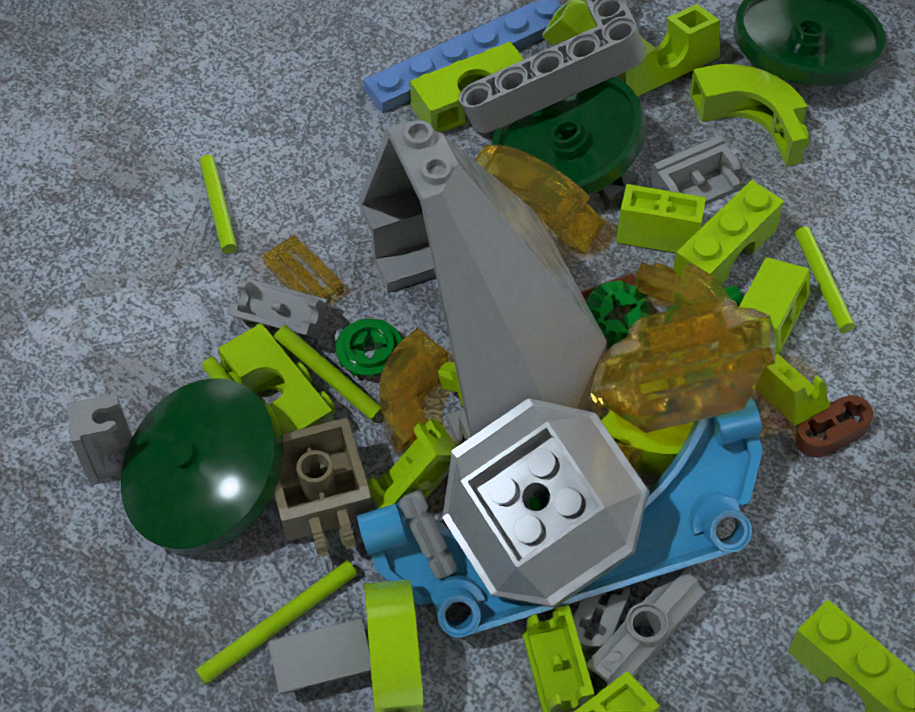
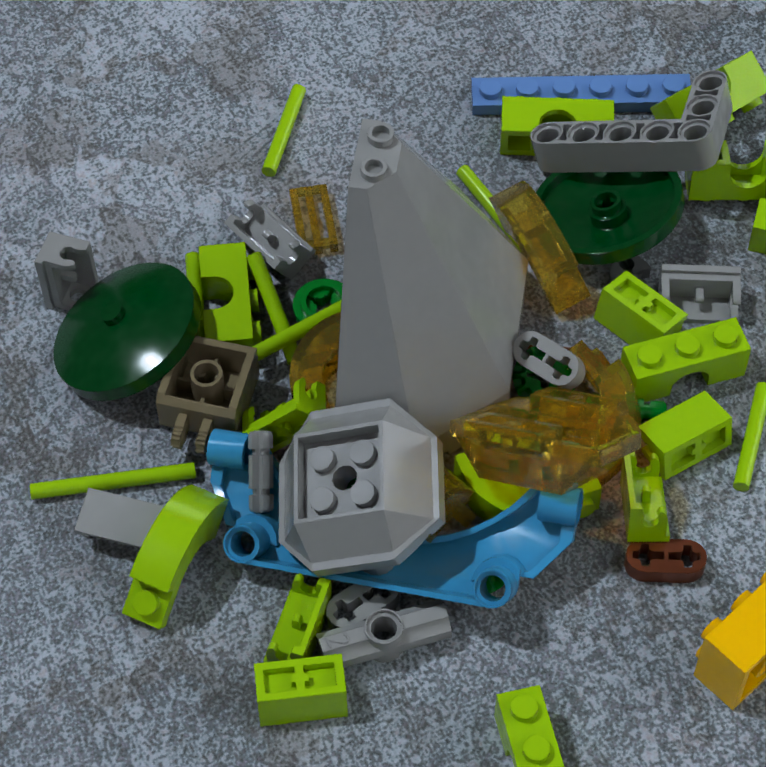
camera: 30 degrees right, 0 degrees up
none -> lime bar [252,299,342,361]
none -> light grey beam [513,331,586,390]

